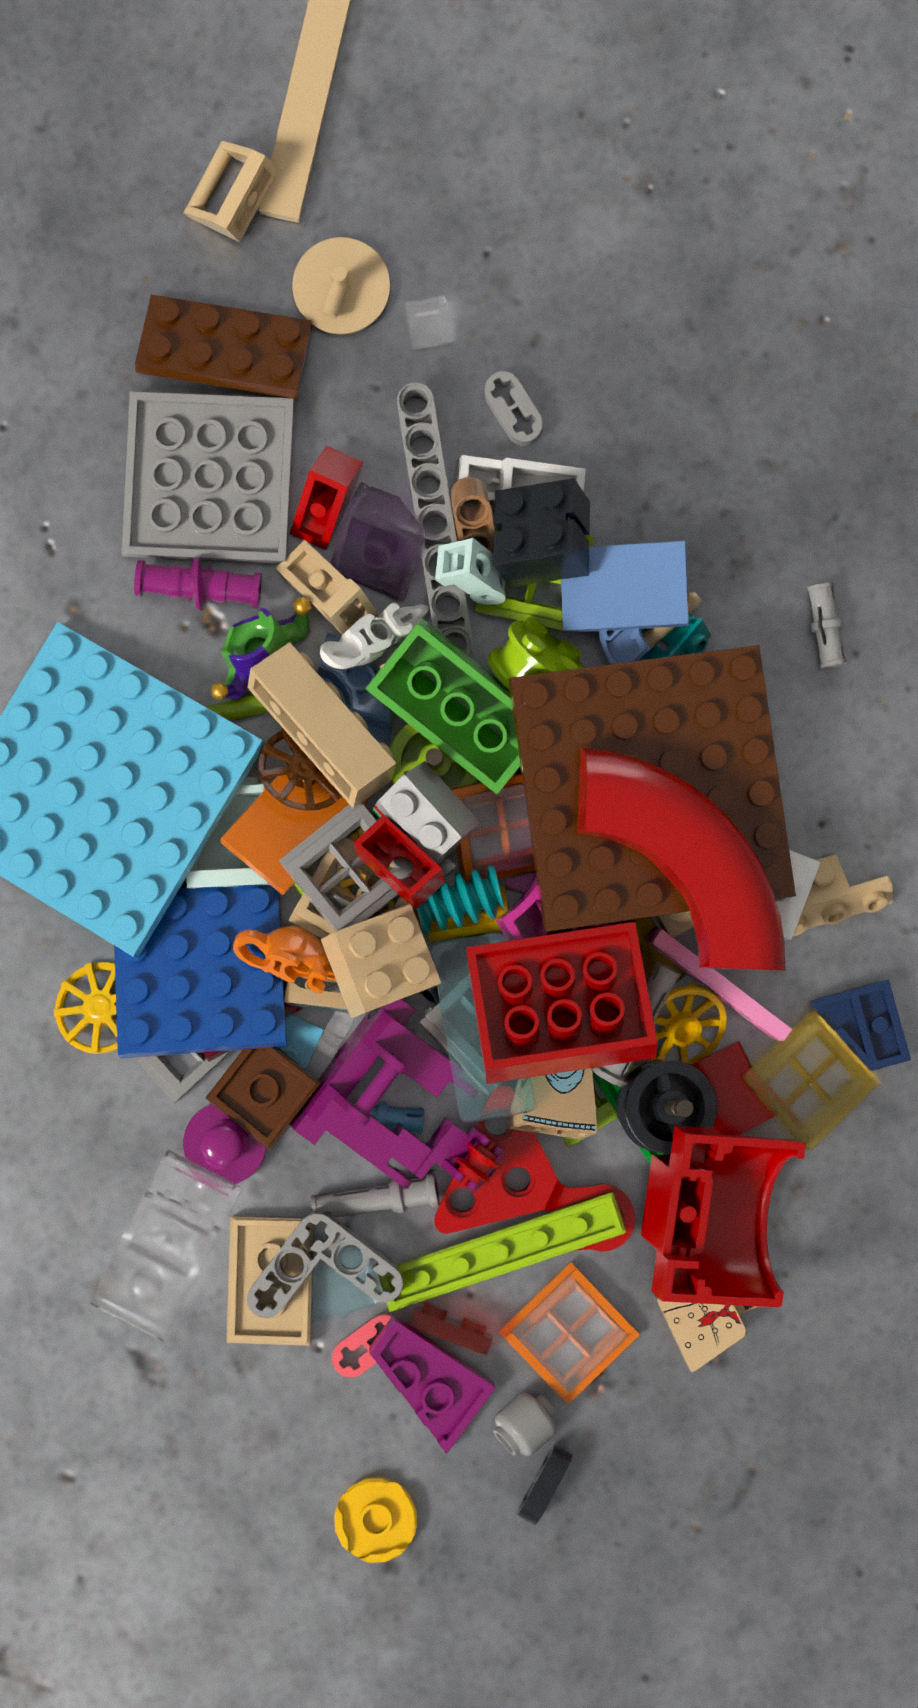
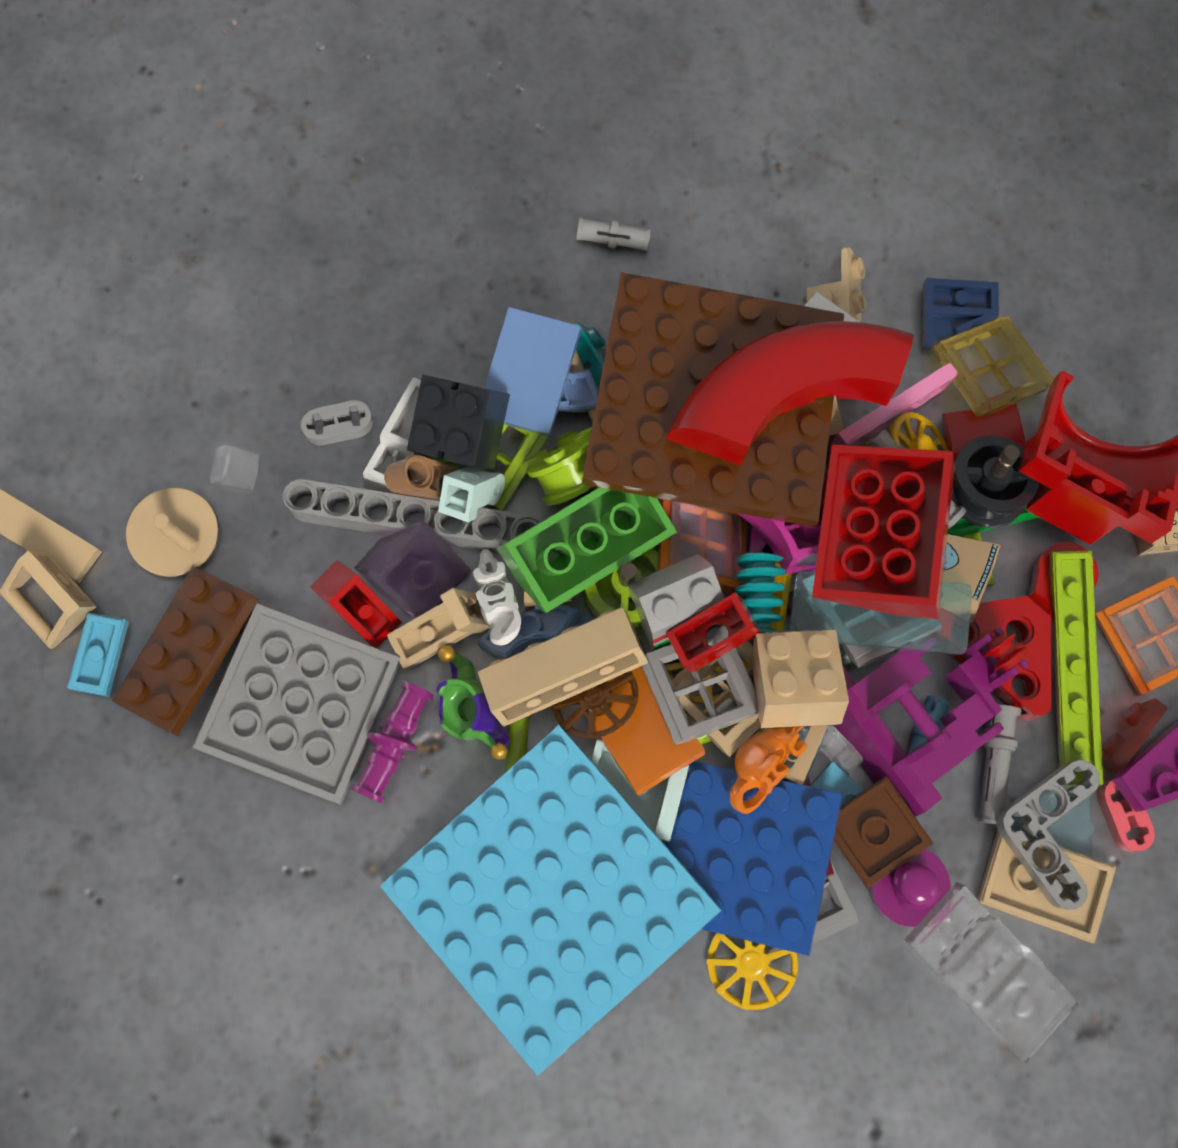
camera: 80 degrees left, 10 degrees down
none -> medium azure plate [67,612,129,697]

